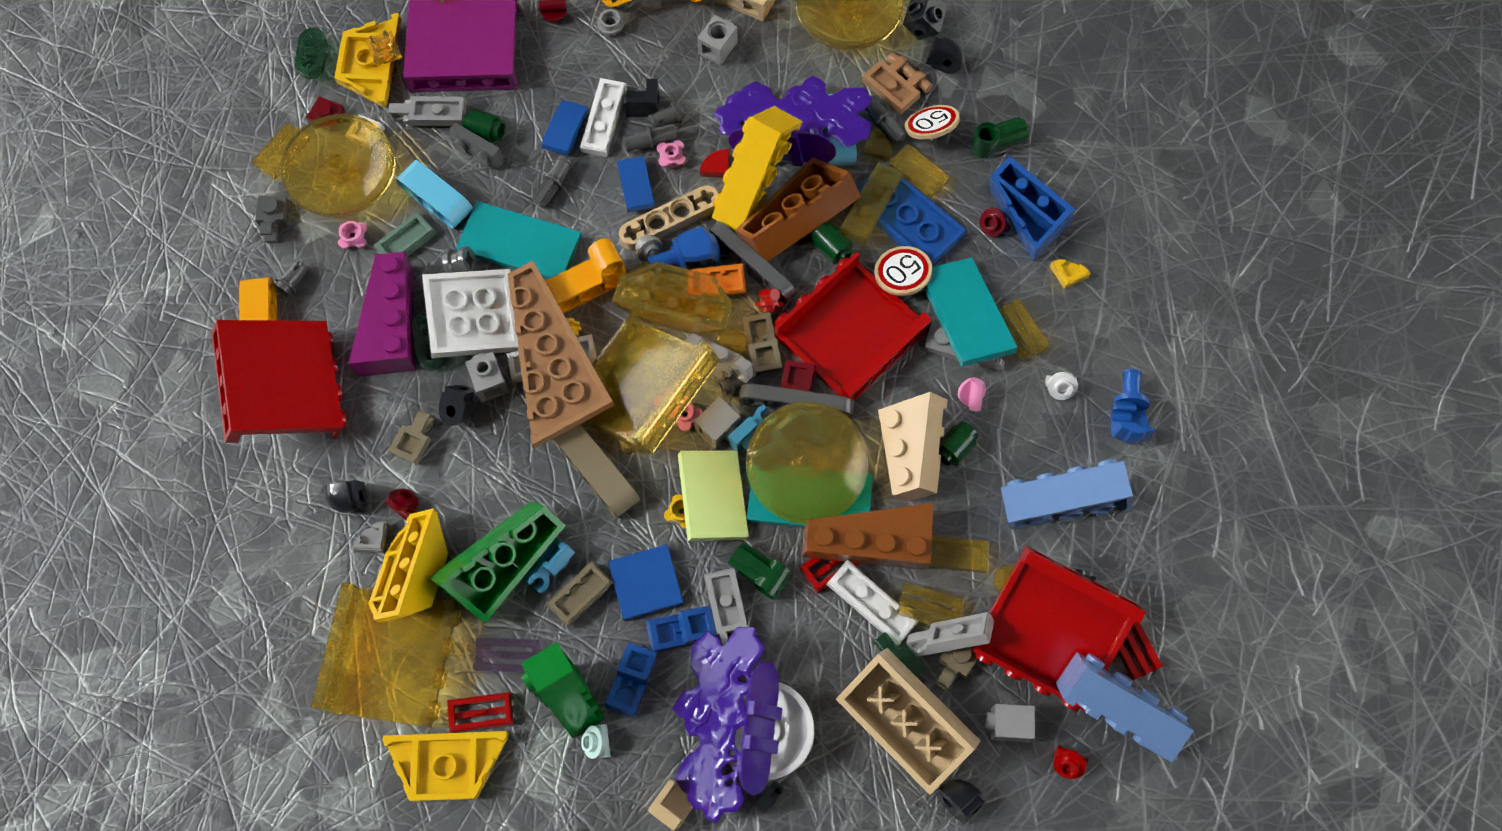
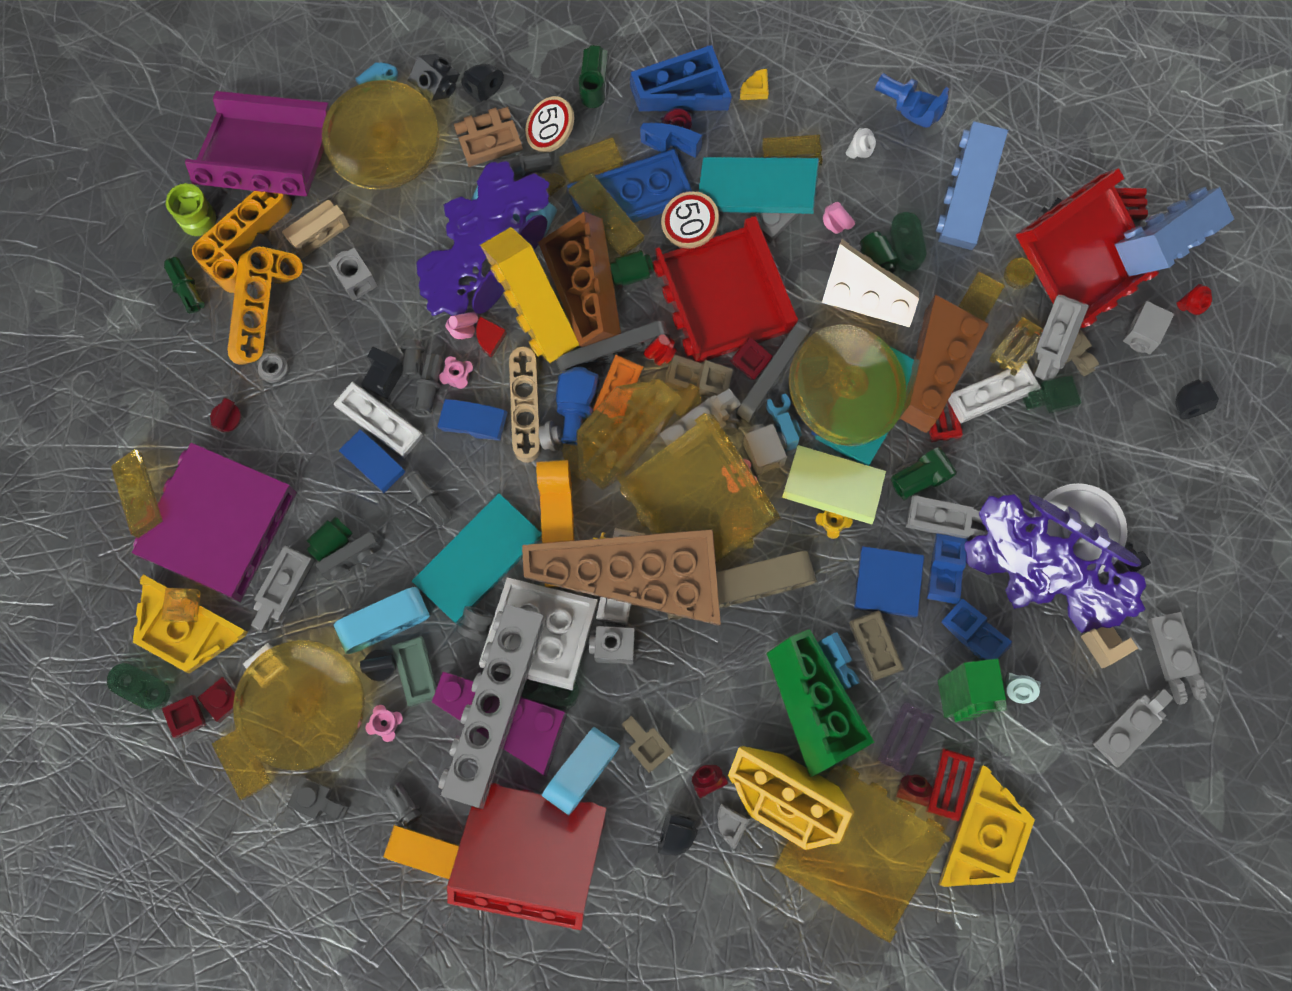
camera: 65 degrees left, 5 degrees up
black piece [438,385,477,426] -> none
tan brick [836,648,981,795] -> none
none -> dark red plate [162,695,207,739]
none -> black plate [360,650,395,682]
none -> light grey brick [438,604,546,809]
none -> bright pink plate [446,312,478,340]
none -> medium azure beam [542,727,620,816]
none -> blue slope [640,123,702,158]
none -> clear green plate [890,212,927,271]
none -> dark red plate [895,774,933,807]

